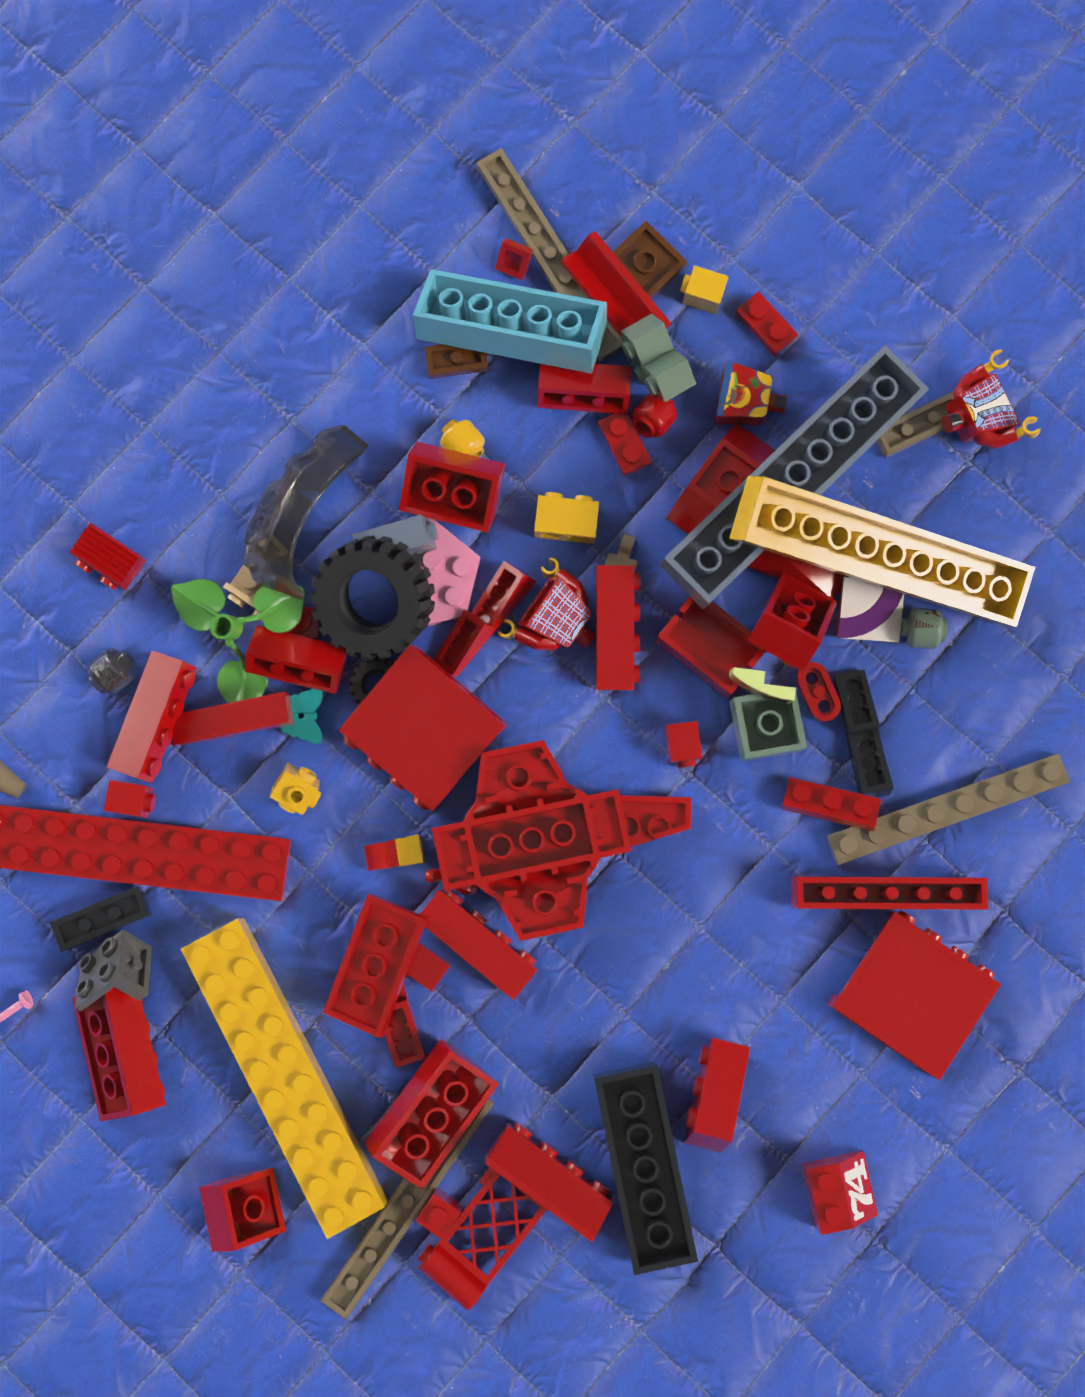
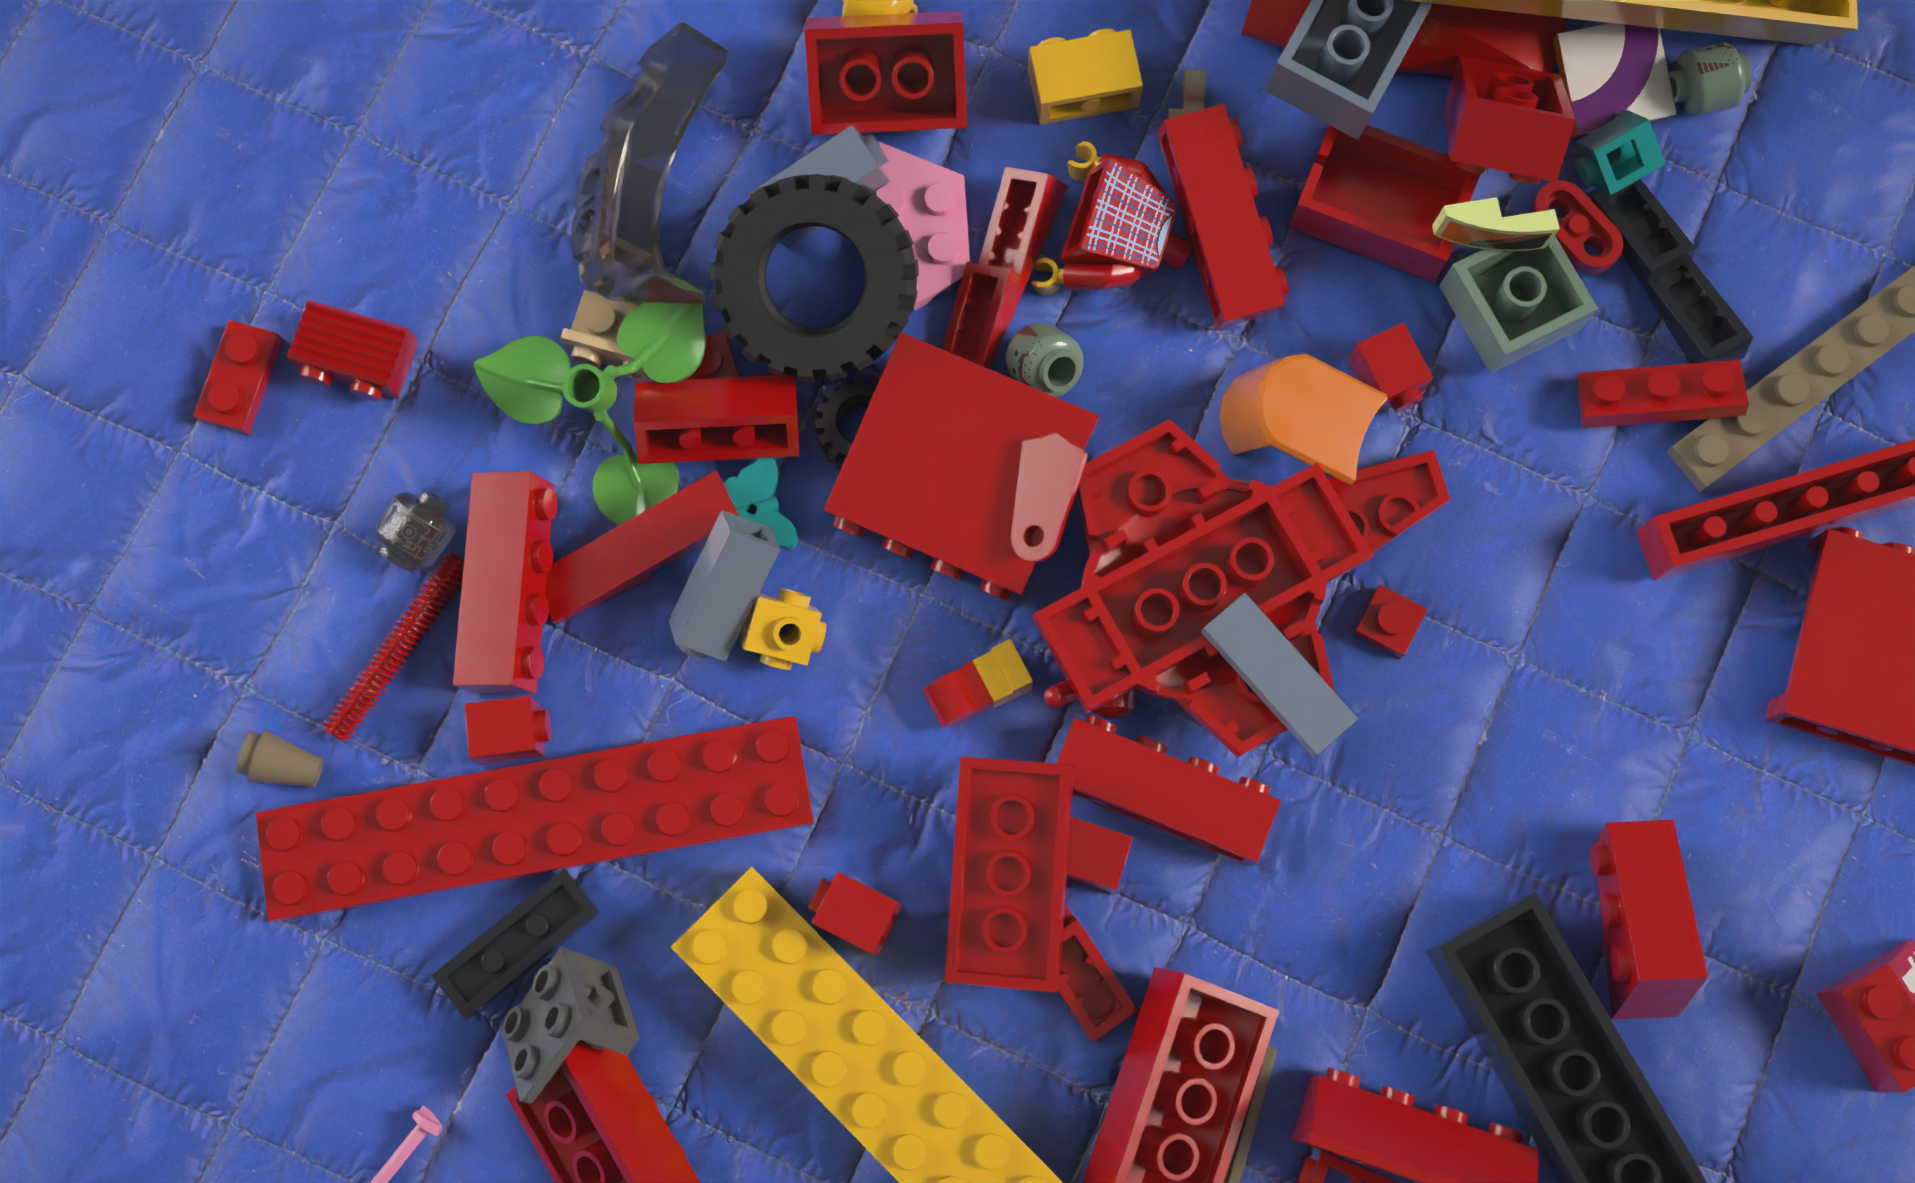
camera: 15 degrees left, 5 degrees down
none -> red plate [193,320,284,436]
none -> red axle [321,550,464,744]
none -> sand blue brick [668,510,781,661]
none -> red brick [808,871,903,956]
none -> sand green head [1005,322,1084,397]
none -> piece [1011,433,1088,562]
none -> sand blue tile [1201,593,1358,758]
none -> orange piece [1219,353,1388,485]
none -> red plate [1352,584,1428,659]
none -> teal brick [1573,109,1665,195]

